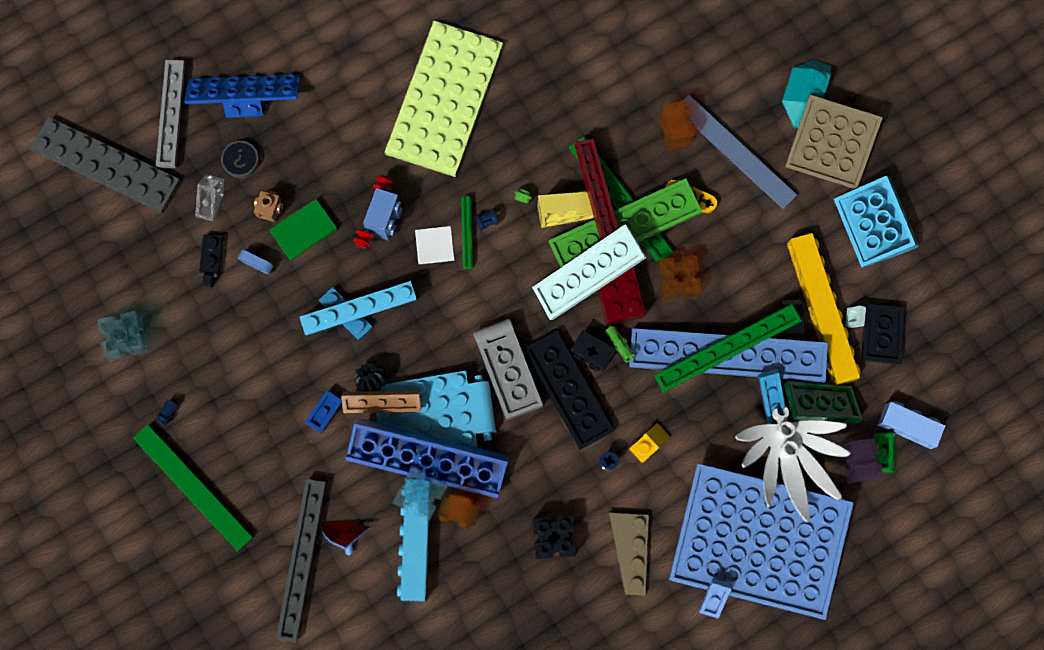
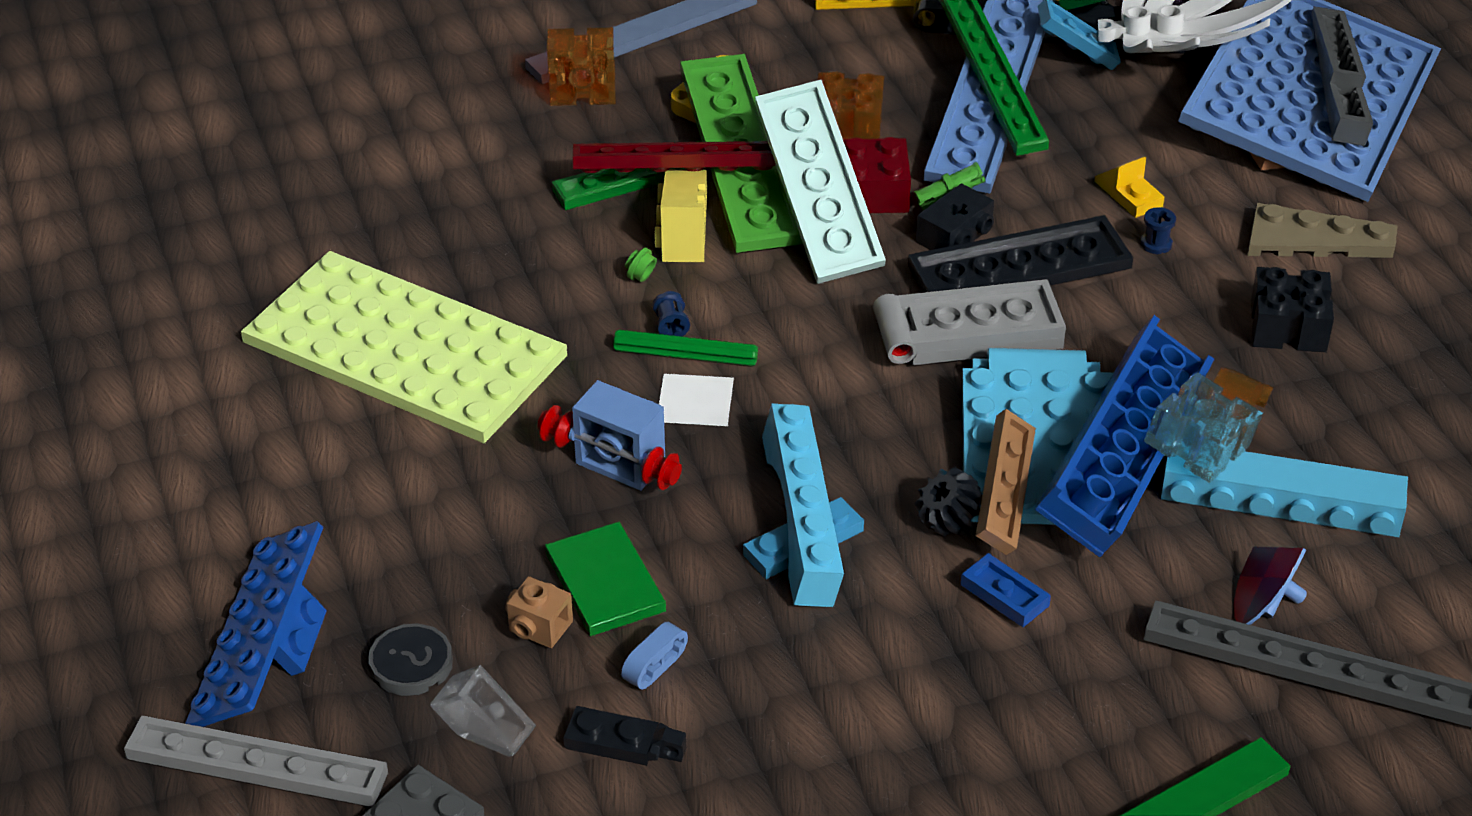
camera: 75 degrees left, 35 degrees down
medium blue plate [699,578,732,618] -> none
none -> dark grey slope [1311,6,1373,146]

